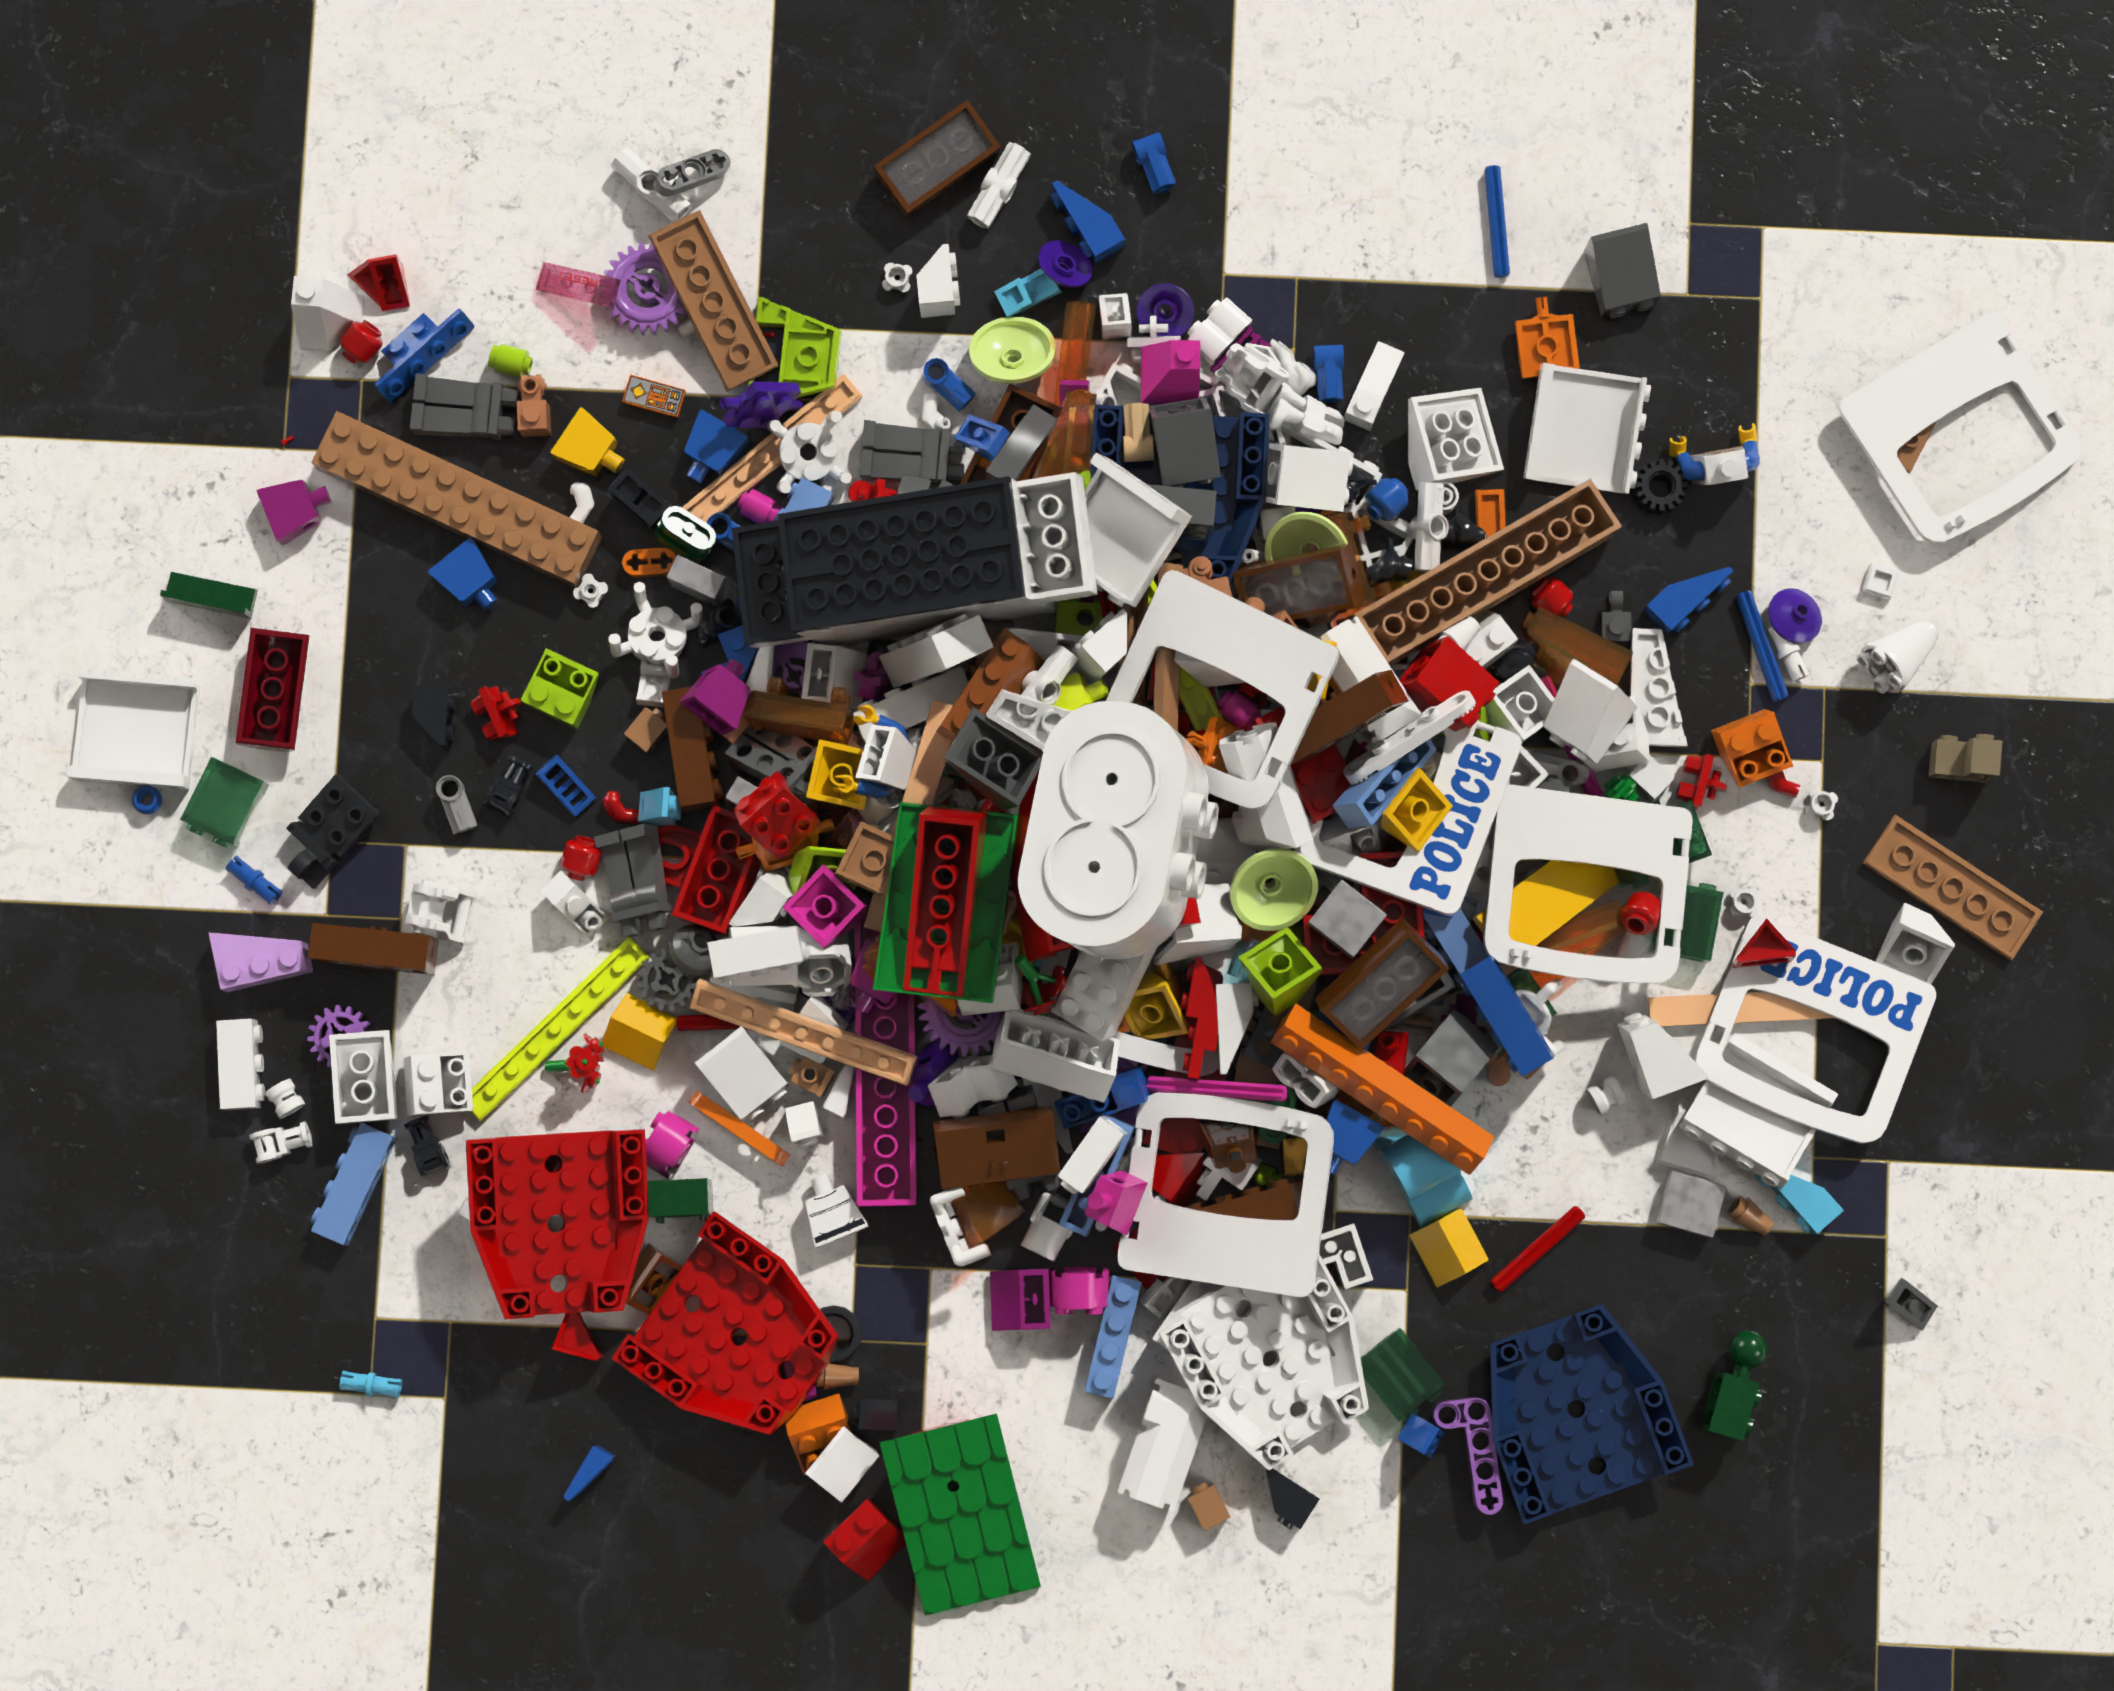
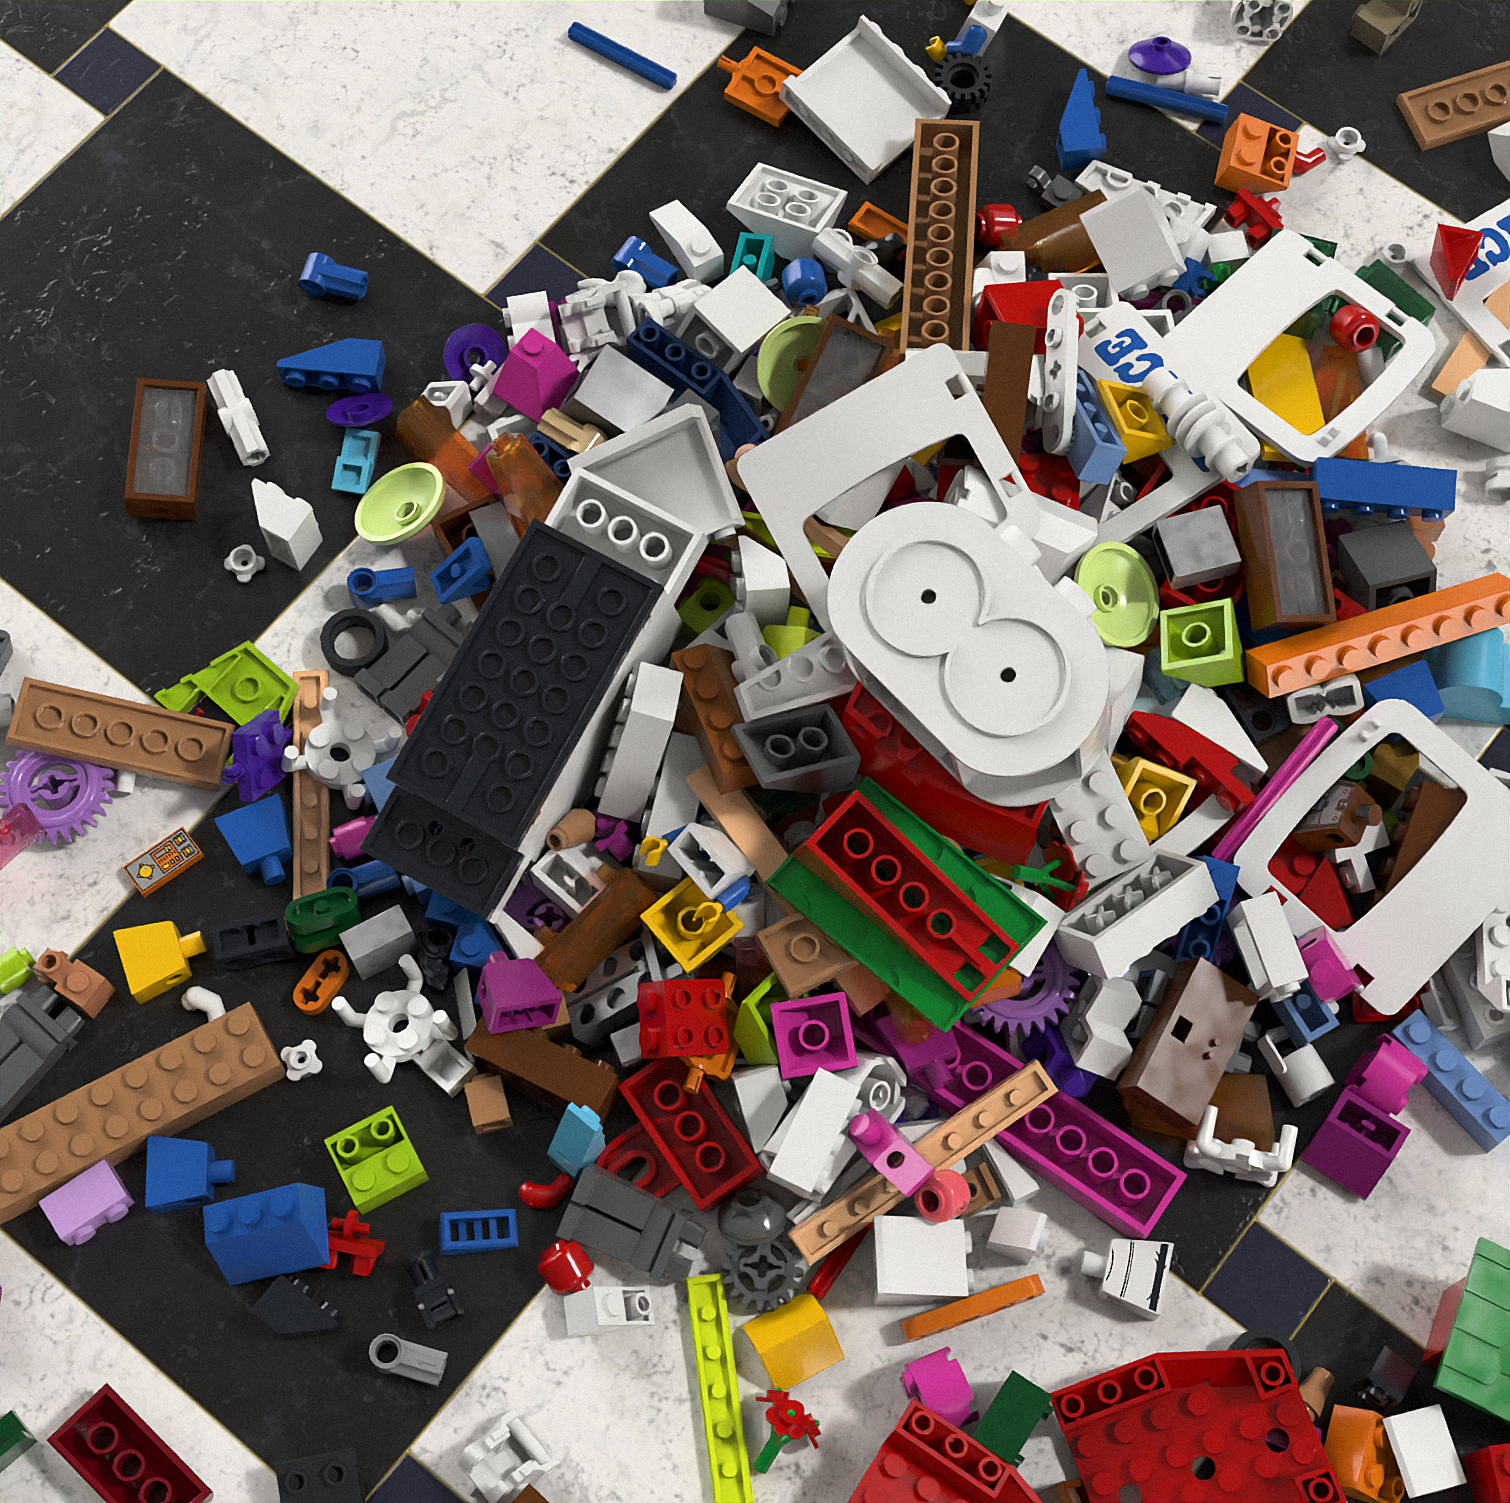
camera: 55 degrees left, 15 degrees down
black animal [1364,538,1413,586] -> none
none -> lavender brick [38,1159,135,1246]
none -> blue slope [203,1183,330,1287]
none -> black tyre [320,608,389,678]
none -> white sticker [454,967,476,1040]
none -> medium nougat cone [546,809,598,851]
none -> teal slope [729,232,775,284]
none -> dark pink torso [847,1108,936,1198]
none -> coral head [914,1169,970,1223]
none -> white piece [1141,367,1254,483]
none -> blue tile [1172,257,1216,300]

